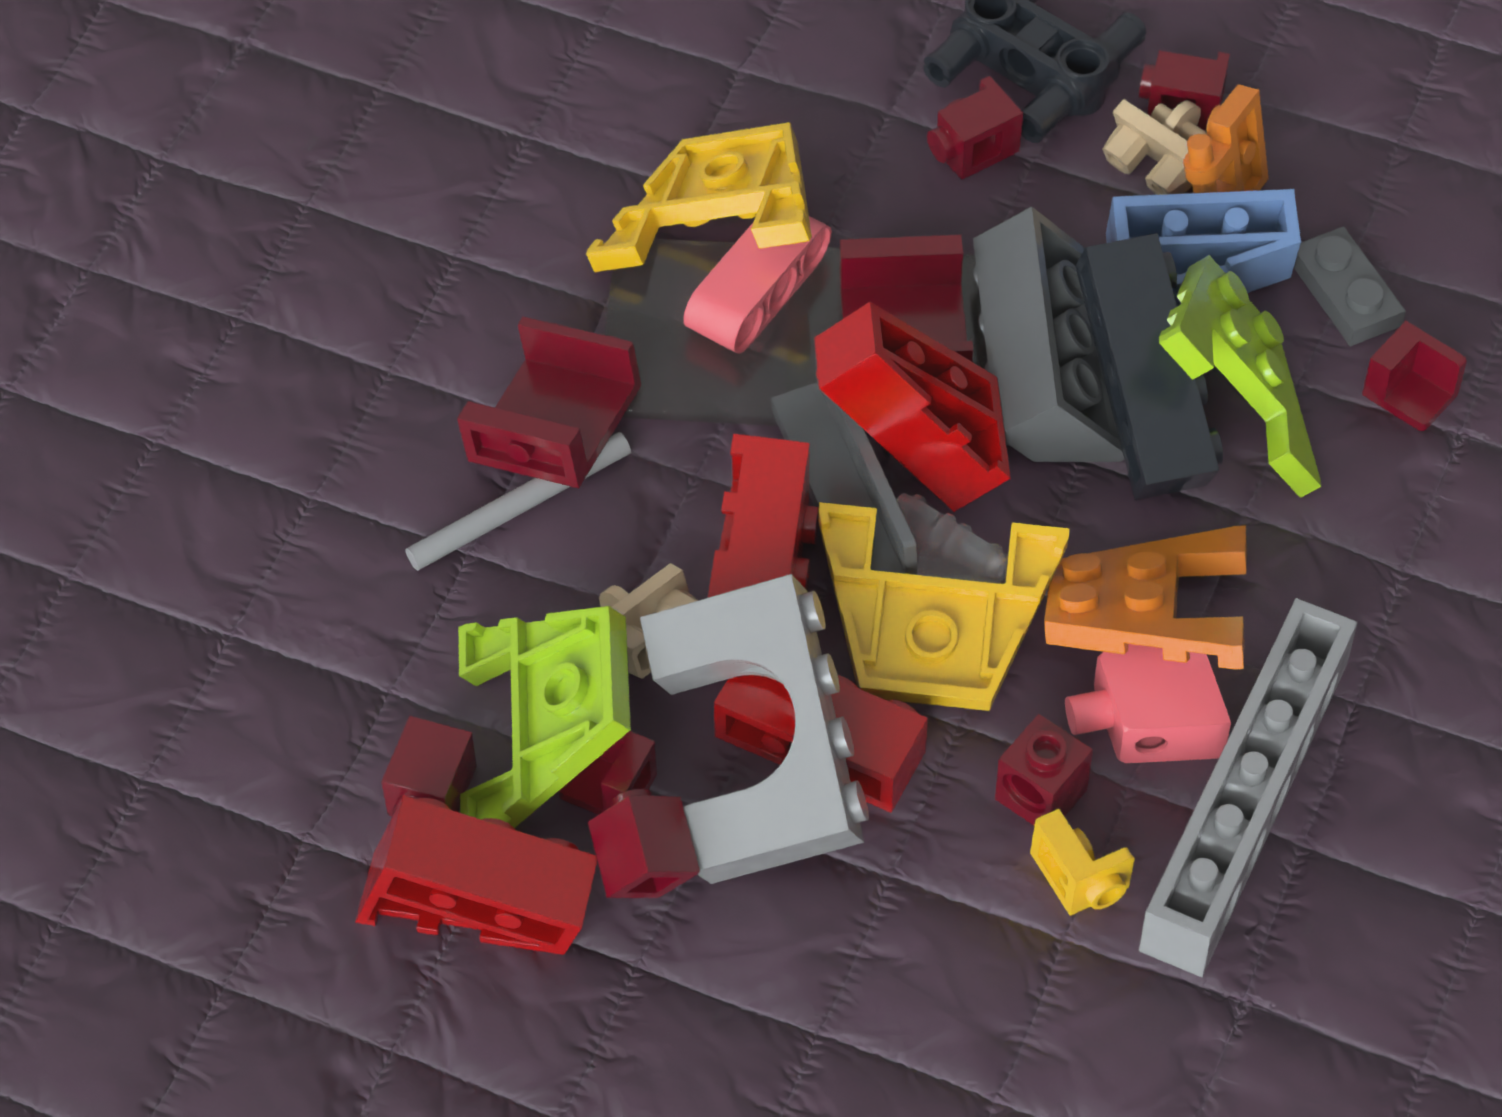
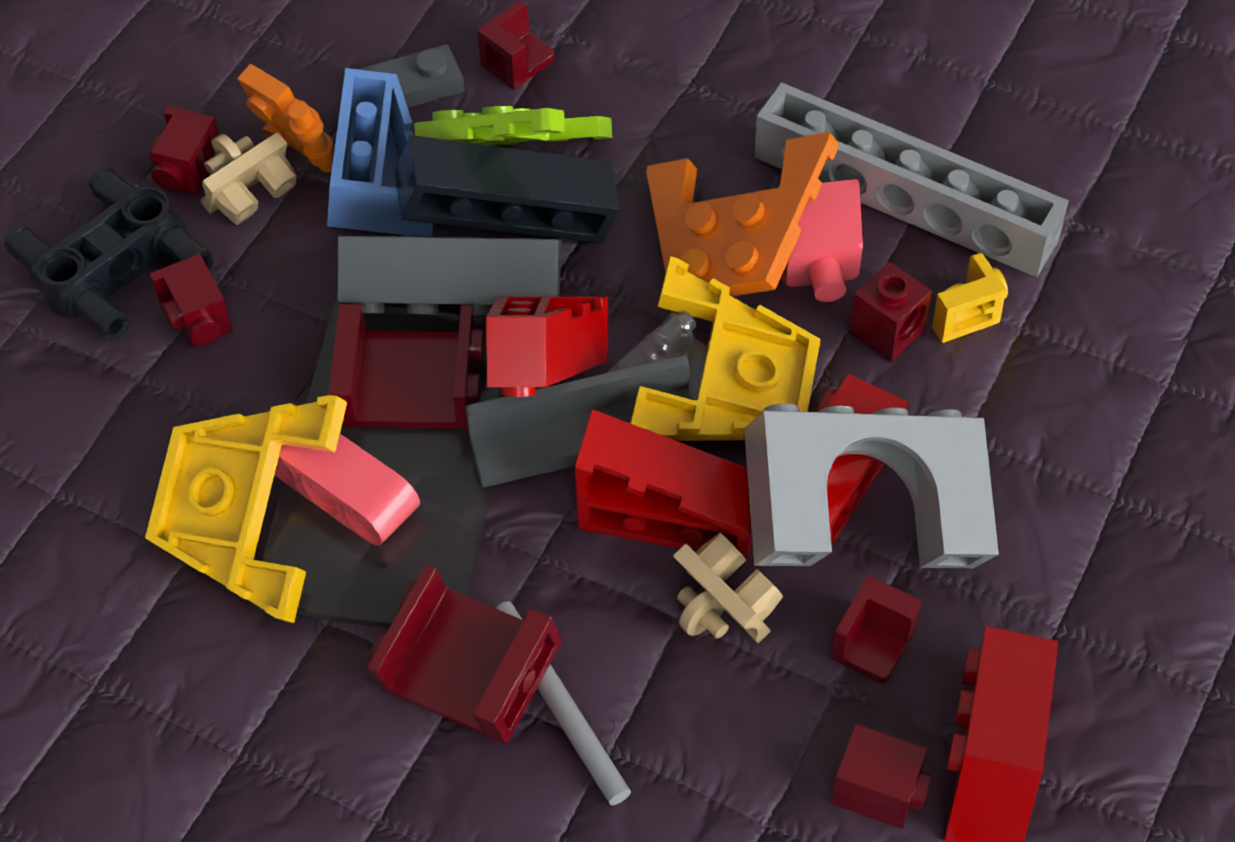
camera: 85 degrees left, 0 degrees up
lime wing [458,606,631,828] -> none
dark red brick [588,789,700,898] -> none

